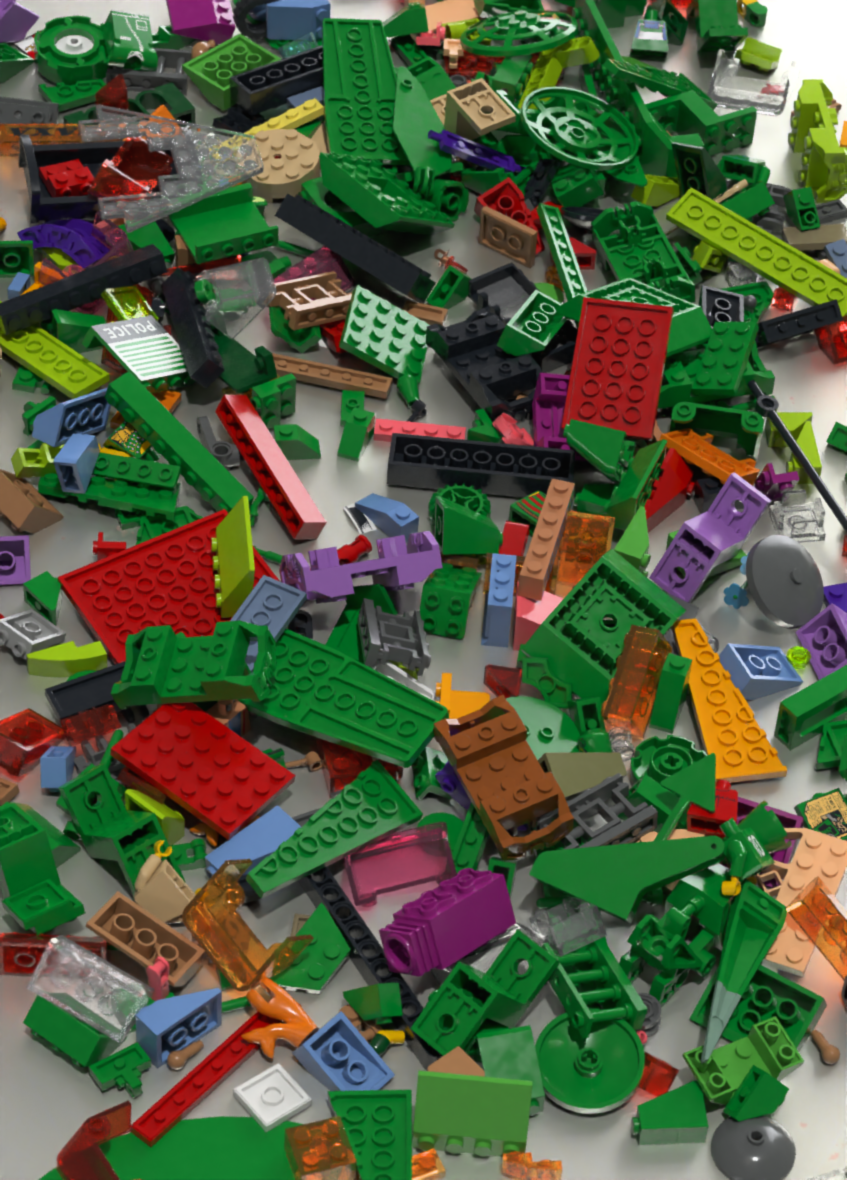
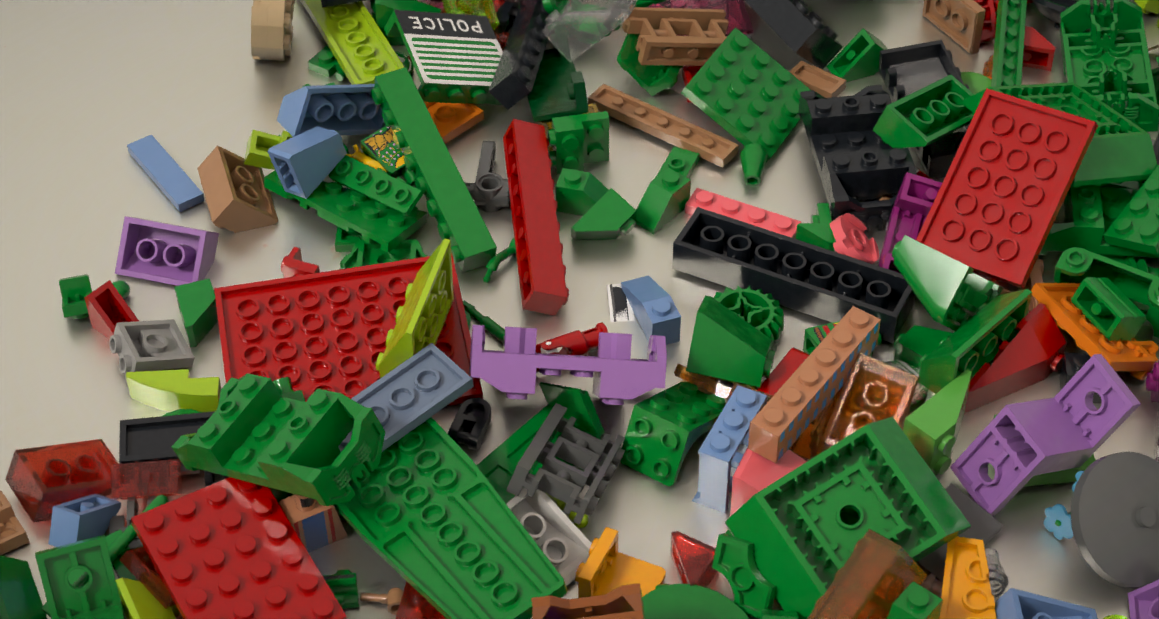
camera: 25 degrees right, 0 degrees up
black hand [407,400,427,422] -> none
piece [434,249,468,274] -> none
none -> green slope [571,188,637,240]
none -> green brick [1071,277,1147,341]

